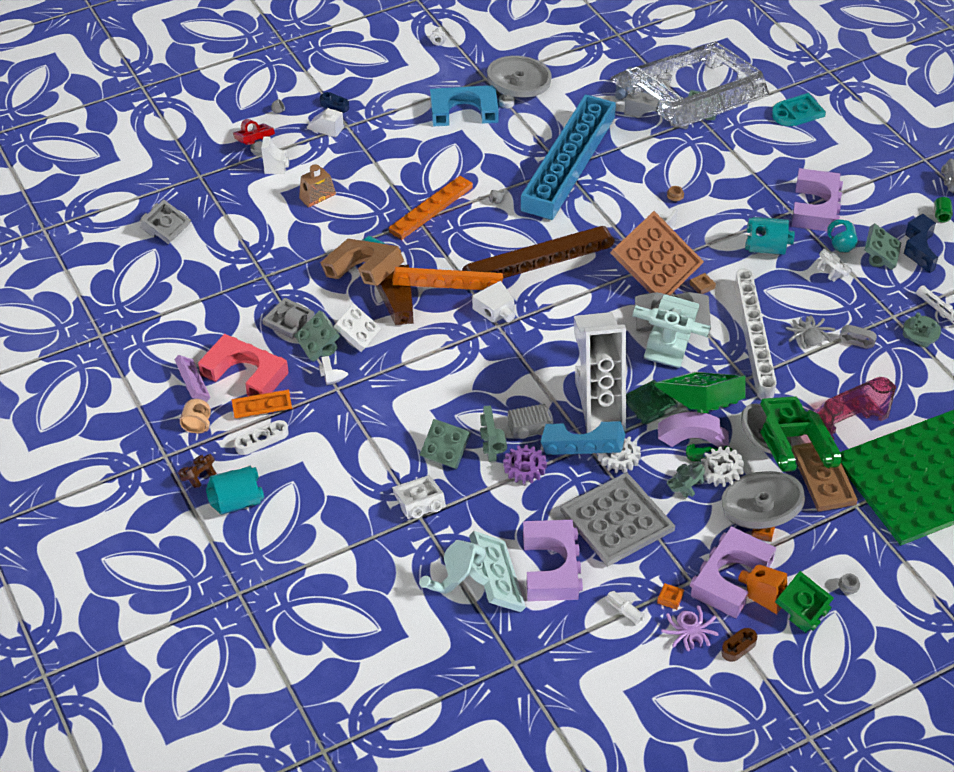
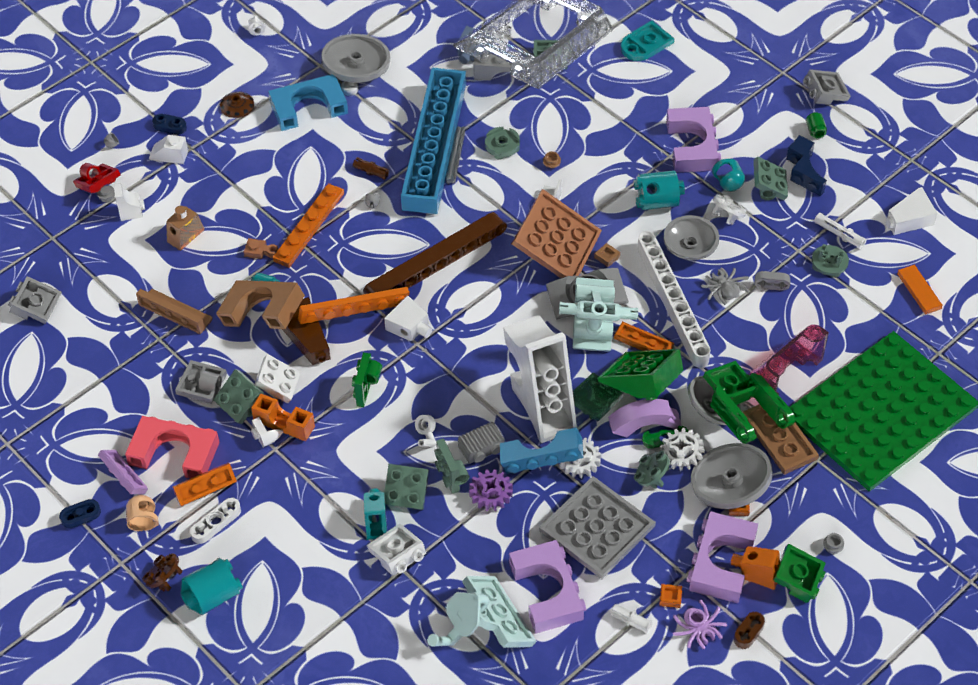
camera: 15 degrees left, 5 degrees up
none -> dark blue plate [59,499,101,528]
none -> medium nougat panel [136,289,213,335]
none -> reddish brown dish [220,92,254,118]
none -> nougat plate [244,238,278,259]
none -> orange arch [251,394,315,442]
none -> green plate [352,352,382,407]
none -> reddish brown pin [353,157,389,180]
none -> teal torso [364,488,387,540]
none -> white plate [415,415,436,447]
none -> light grey axle [446,126,465,184]
none -> sand green plate [485,127,520,159]
none -> orange tile [614,321,674,351]
none -> light grey dish [664,215,719,260]

